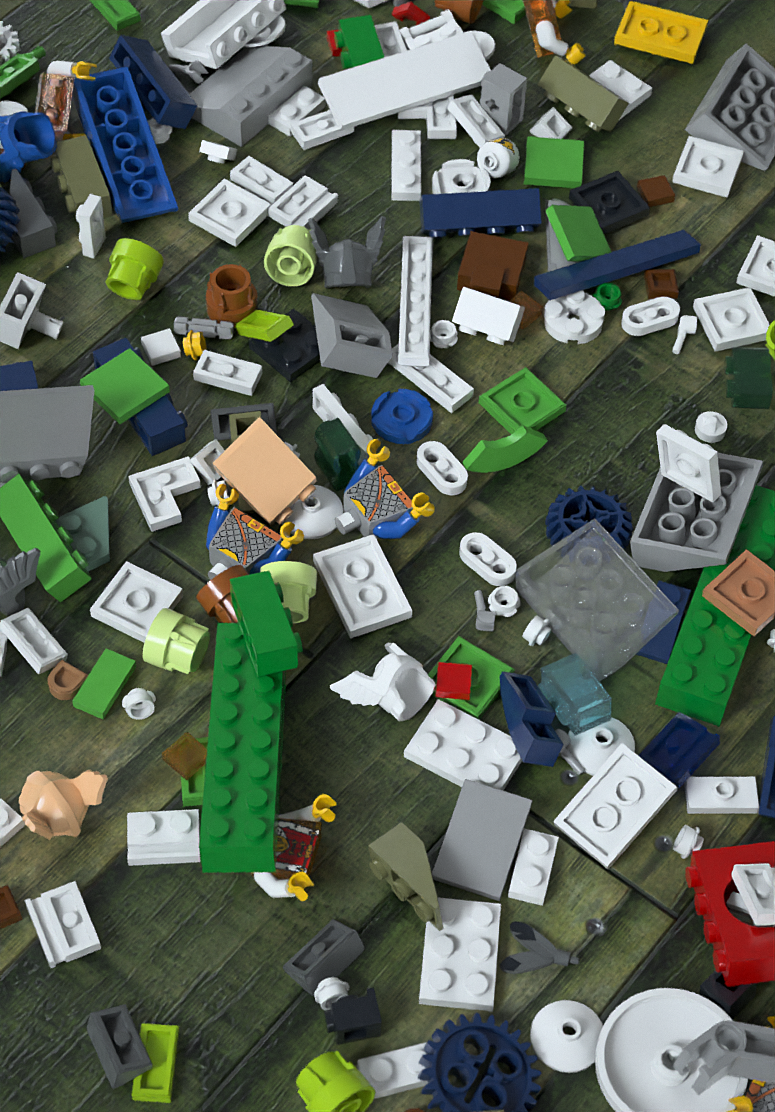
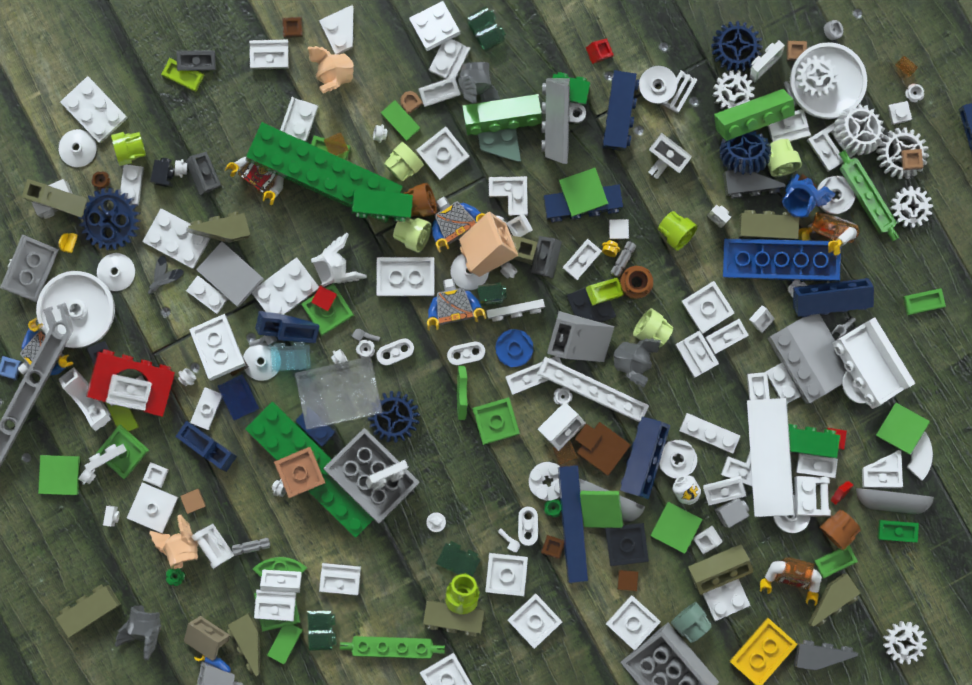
camera: 115 degrees right, 30 degrees up
none -> sand green piece [671,602,711,643]

